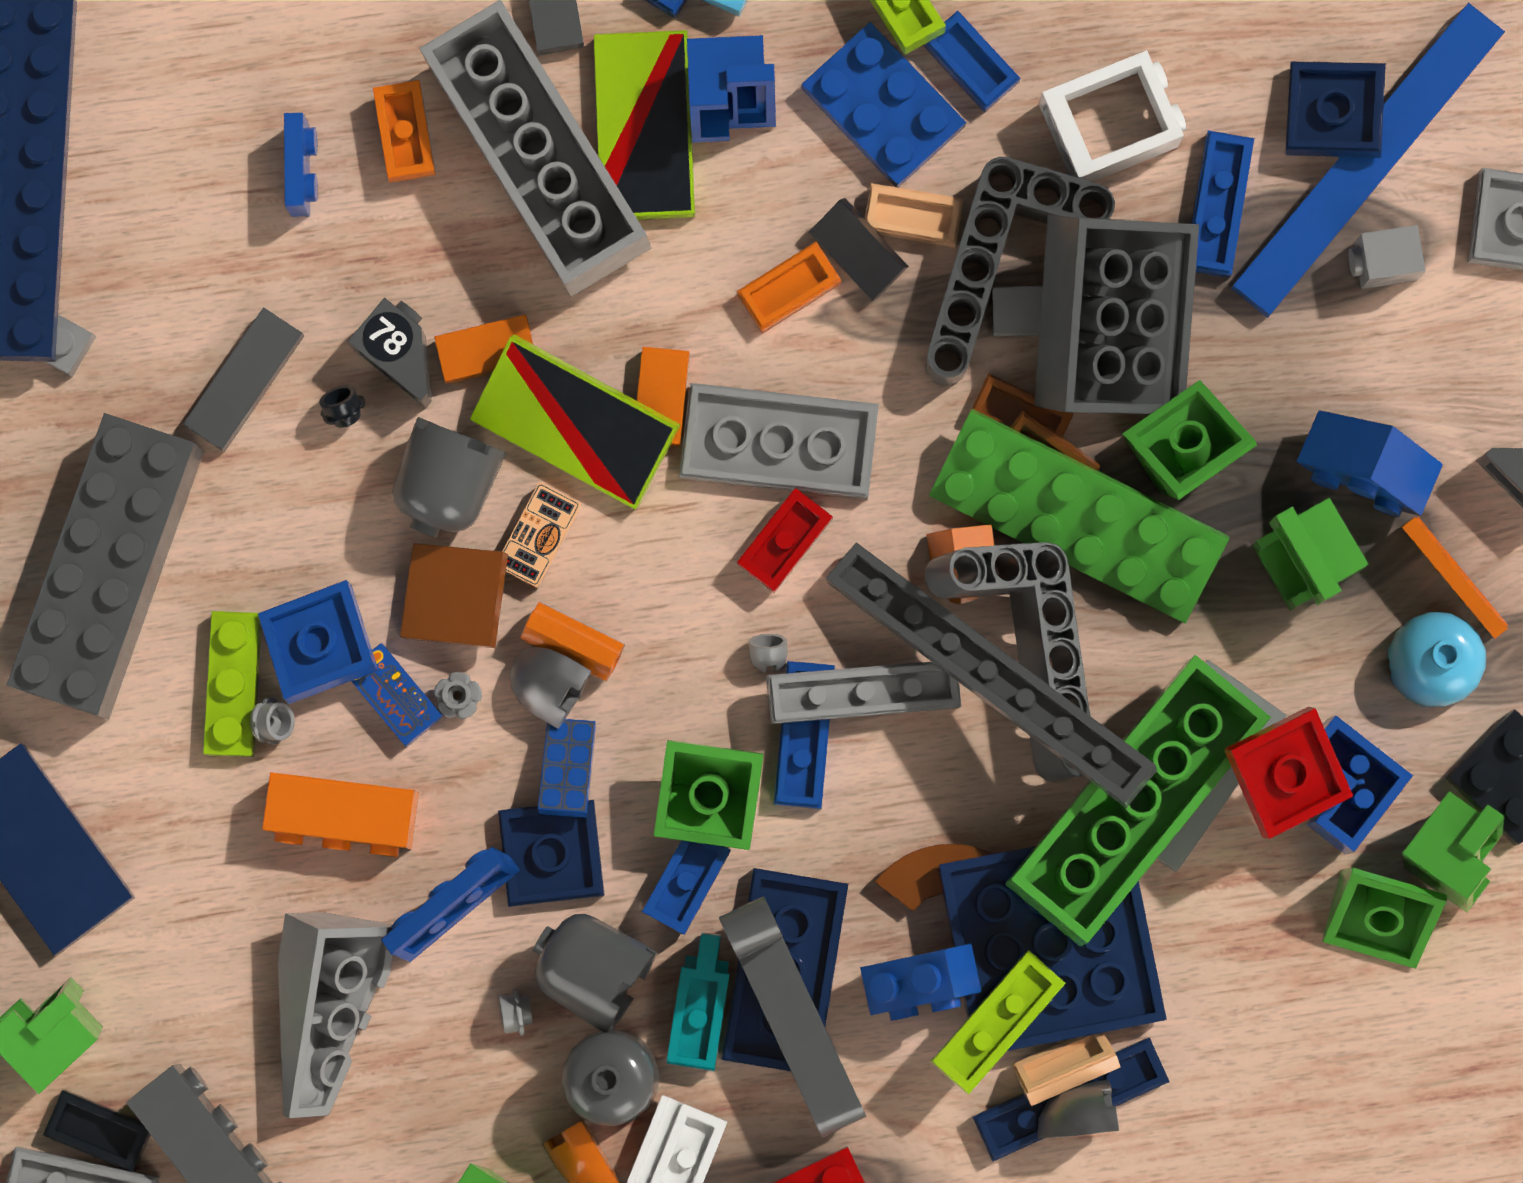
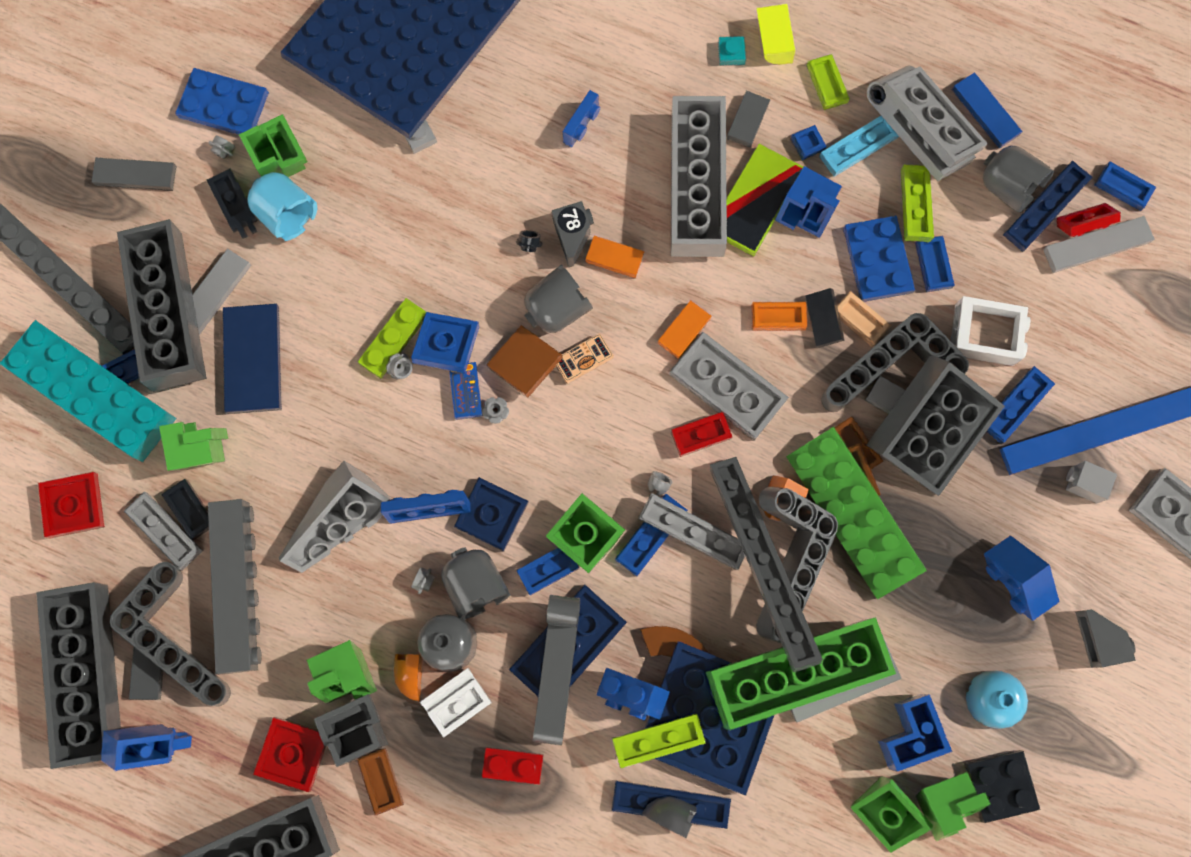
camera: 30 degrees right, 5 degrees down
dark grey brick [7,413,204,720] -> none
dark grey tile [183,307,304,452] -> none
orange brick [262,772,419,857] -> none
orange plate [373,80,436,183] -> none
tile [470,334,681,510] -> none
flat silver brick [510,647,591,729] -> none
orange axle [520,602,625,682] -> none
blue tile [538,719,596,818] -> none
teal hinge [666,932,730,1071] -> none
light nougat tile [1012,1032,1120,1106] -> none
bright green slope [1123,380,1257,500] -> none
red plate [1224,707,1353,839] -> none
bright green plate [1252,498,1369,611] -> none
dark blue tile [1285,61,1386,158] -> none
orange tile [1401,517,1508,639] -> none

